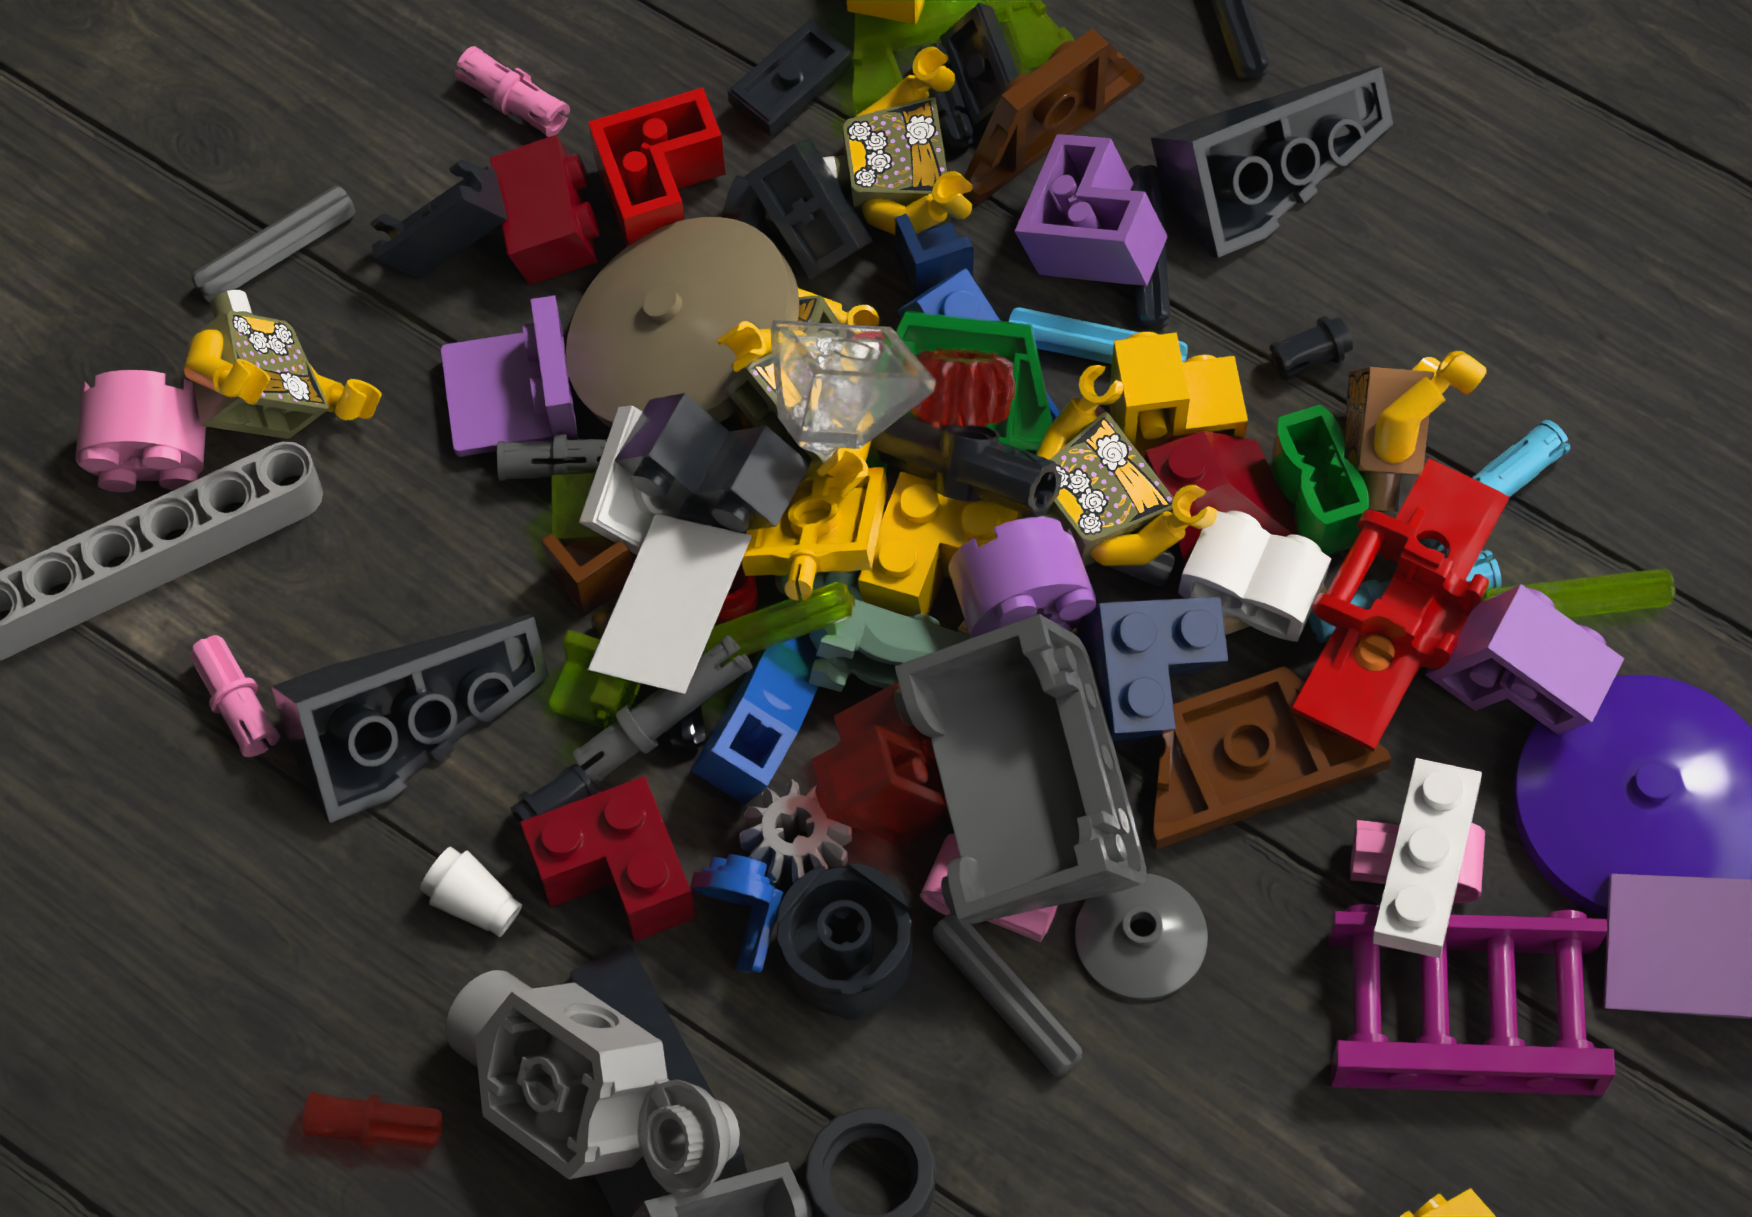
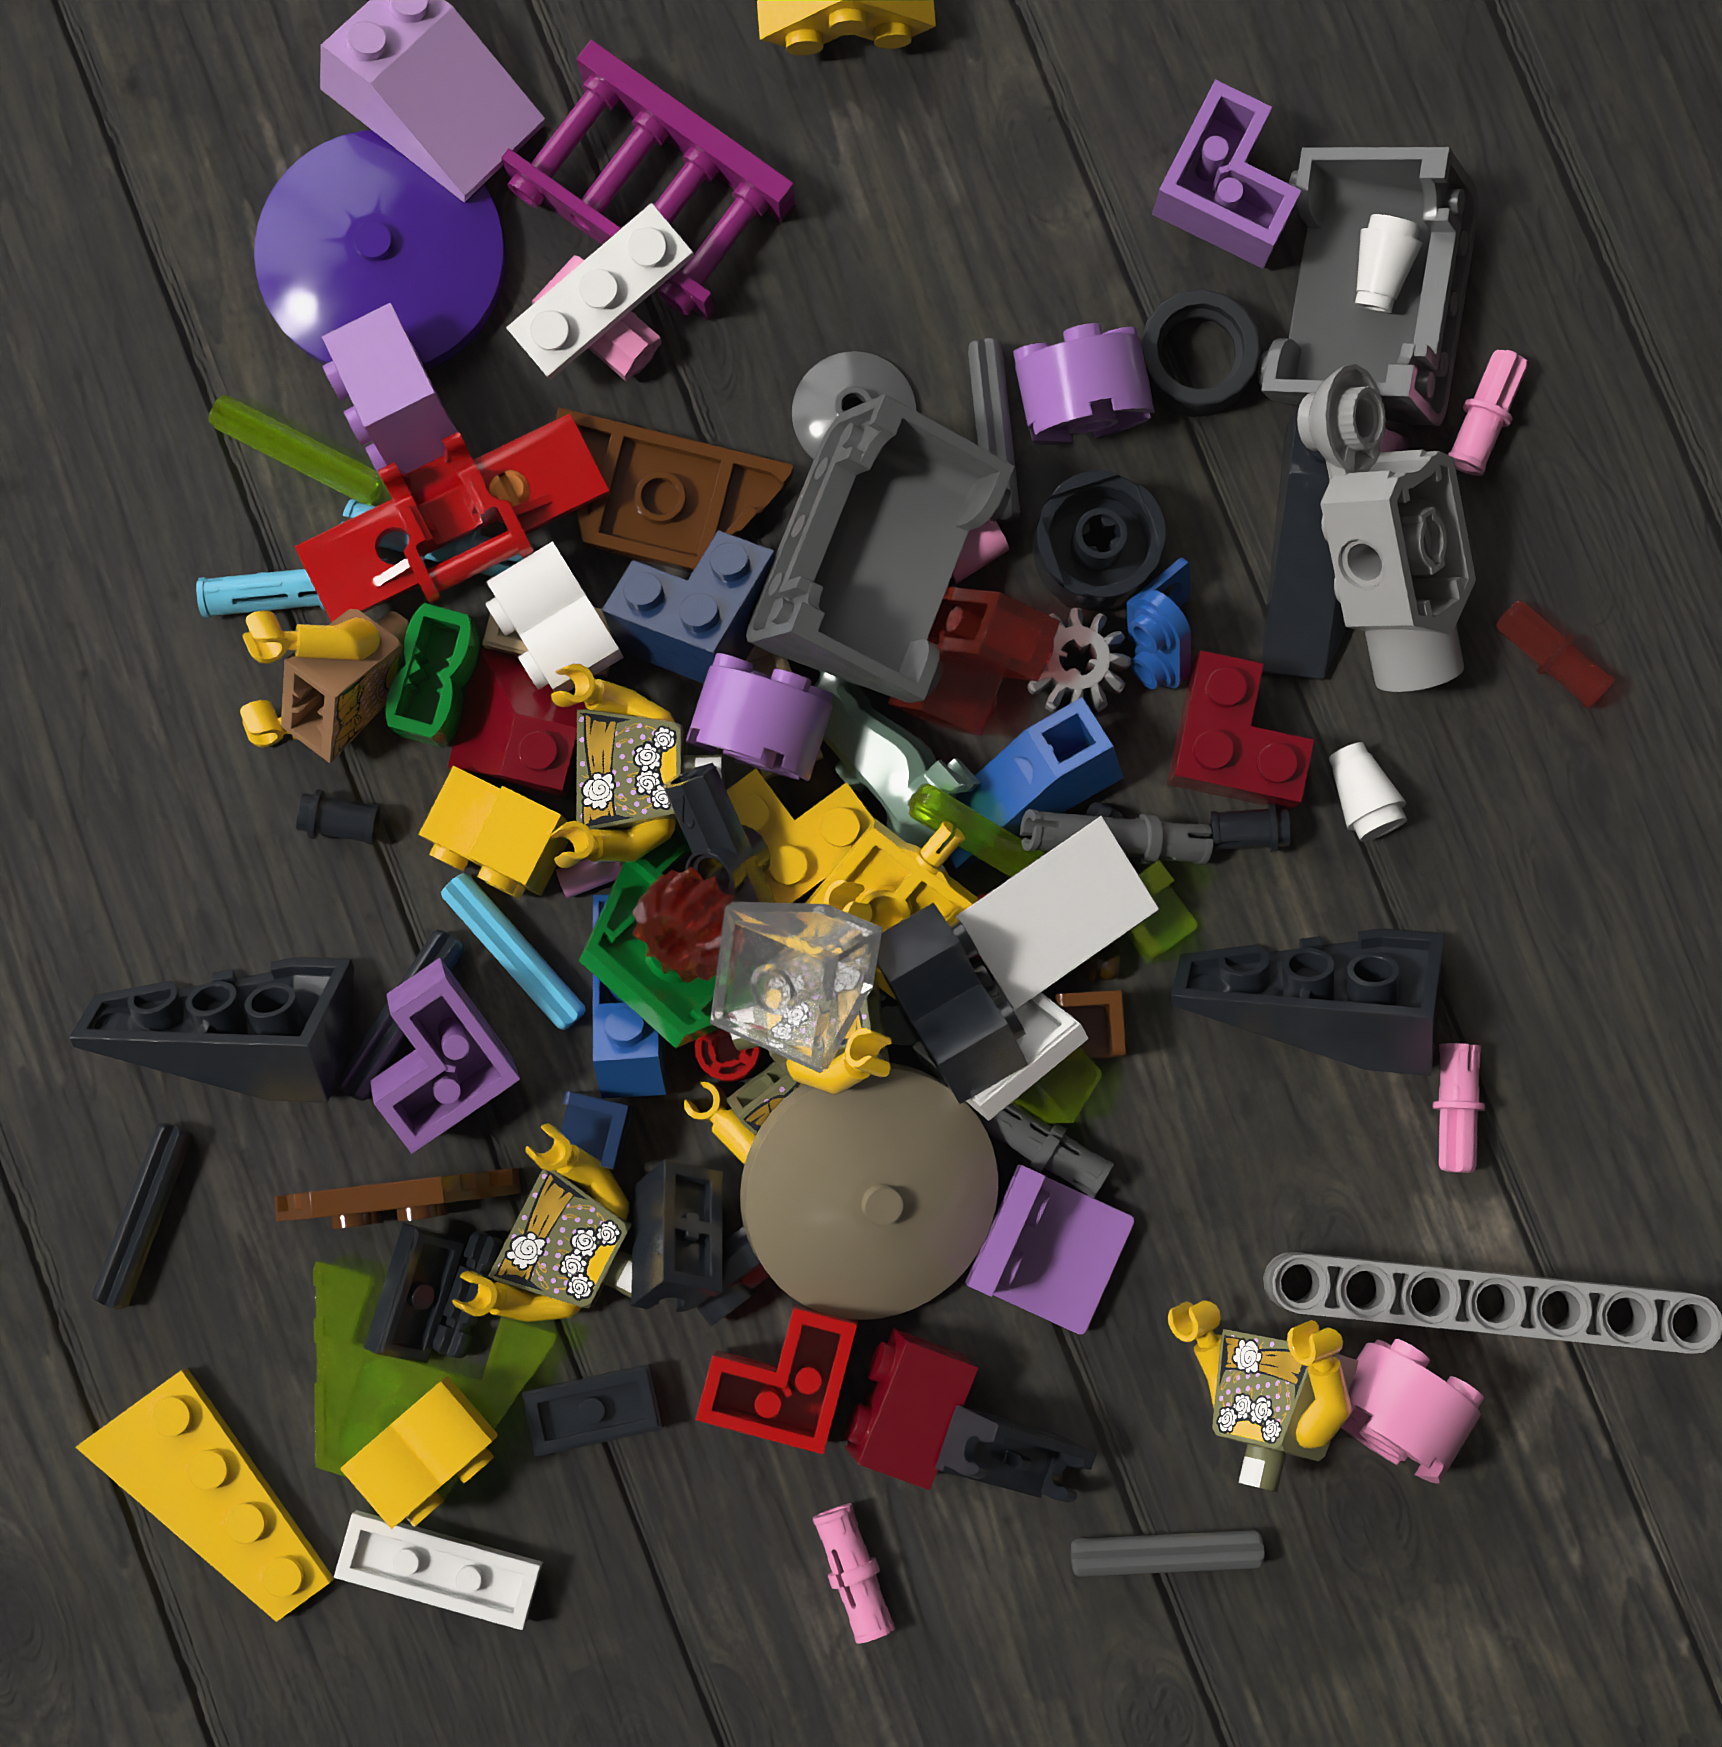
camera: 145 degrees left, 20 degrees up
none -> medium lavender brick [1013,323,1154,445]

